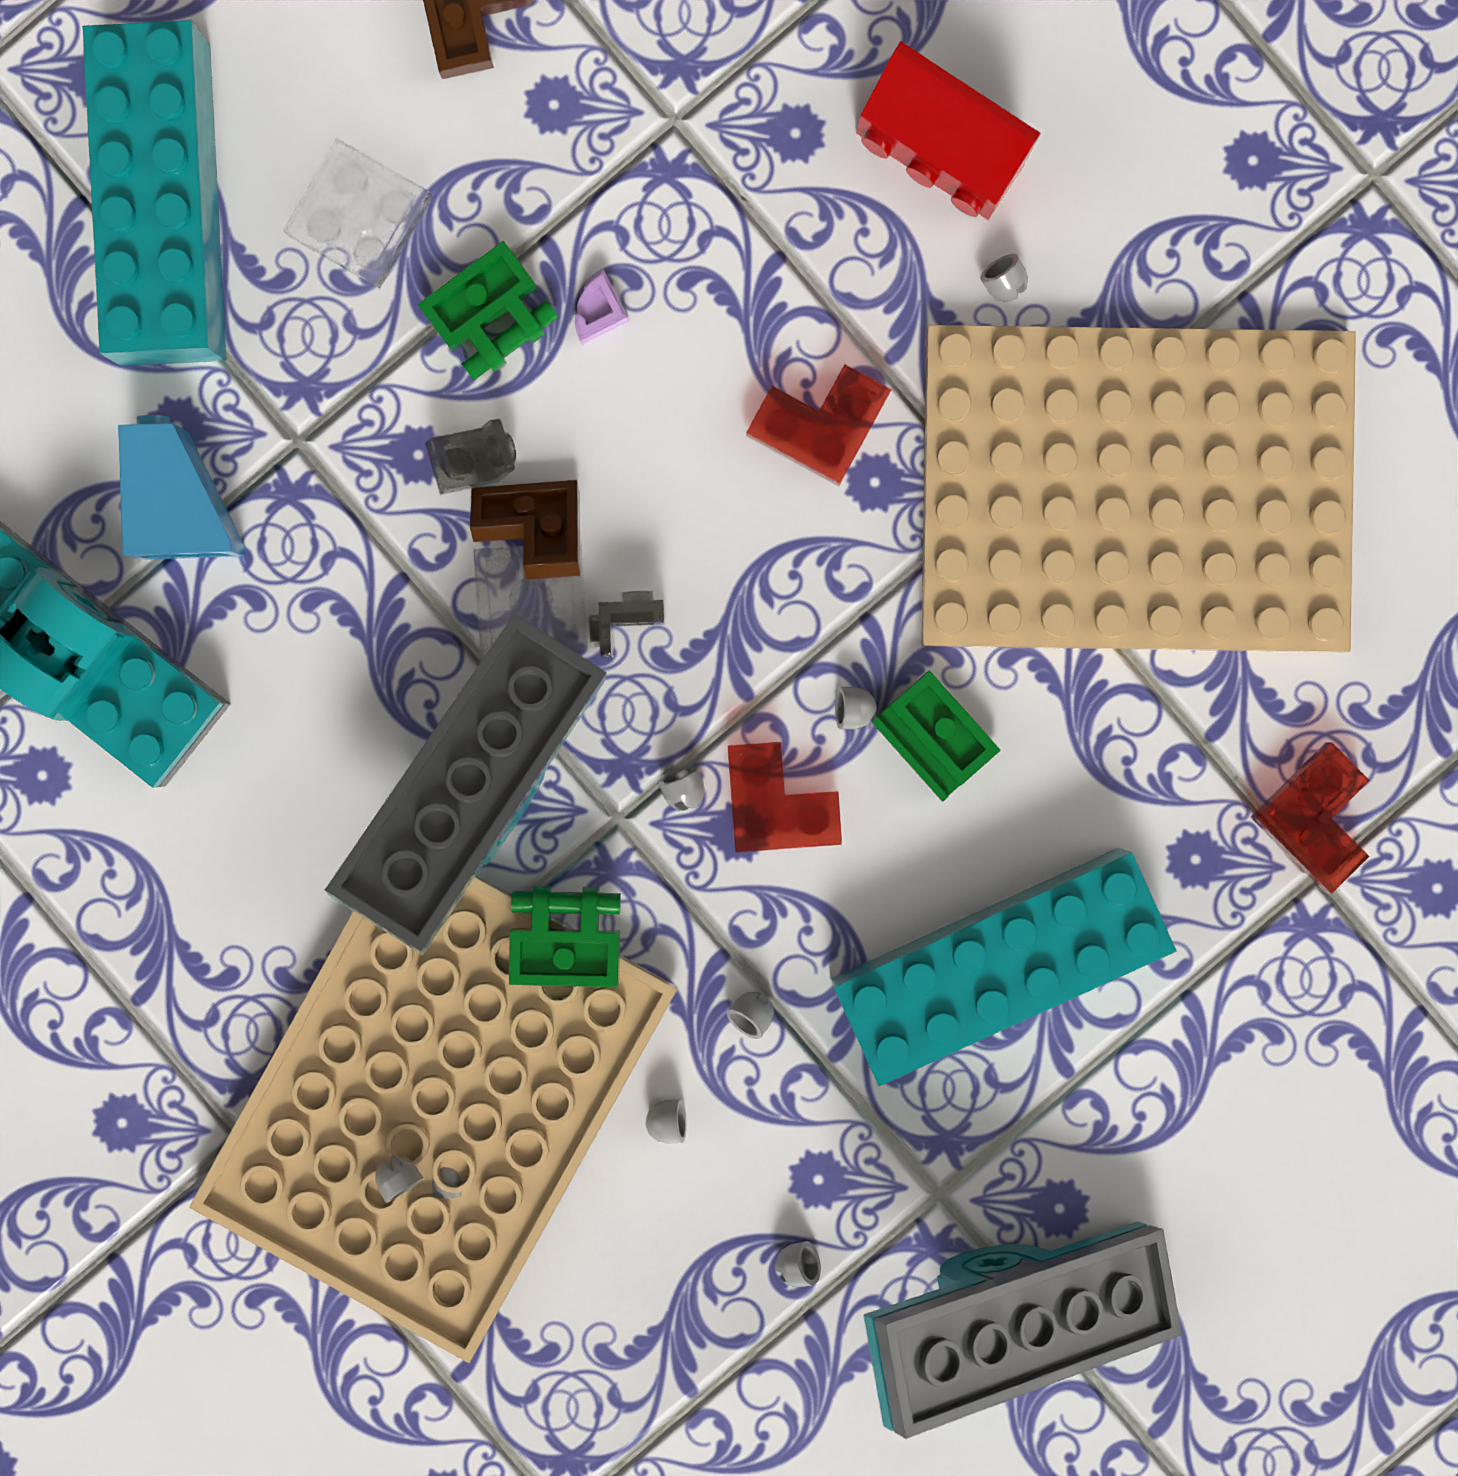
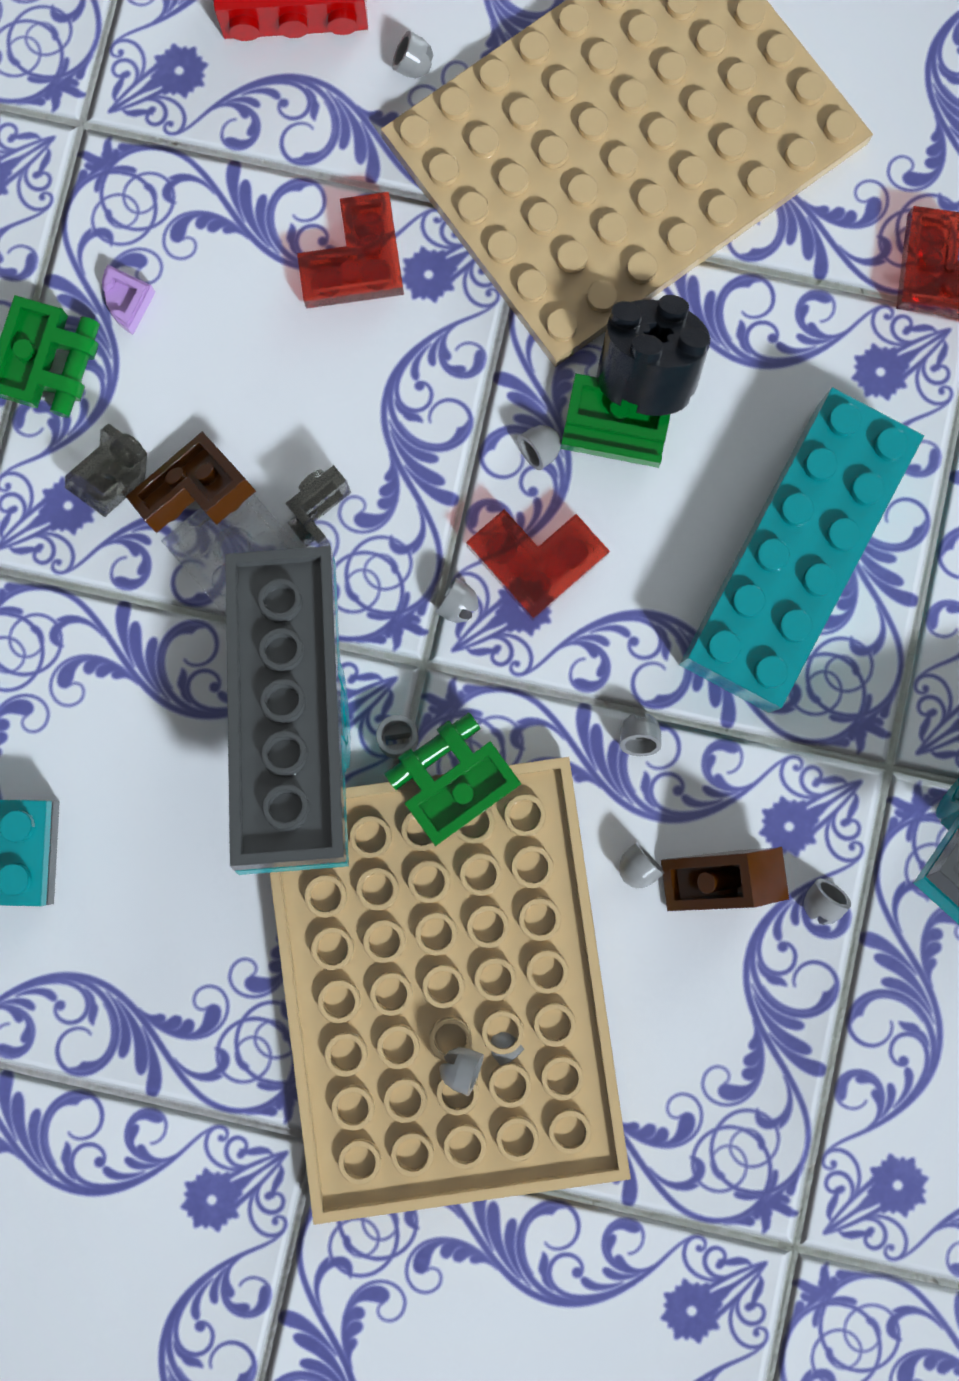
camera: 35 degrees left, 5 degrees down
none -> light grey hinge [376,715,419,759]
none -> black brick [596,295,711,416]
none -> reddish brown slope [661,847,789,911]

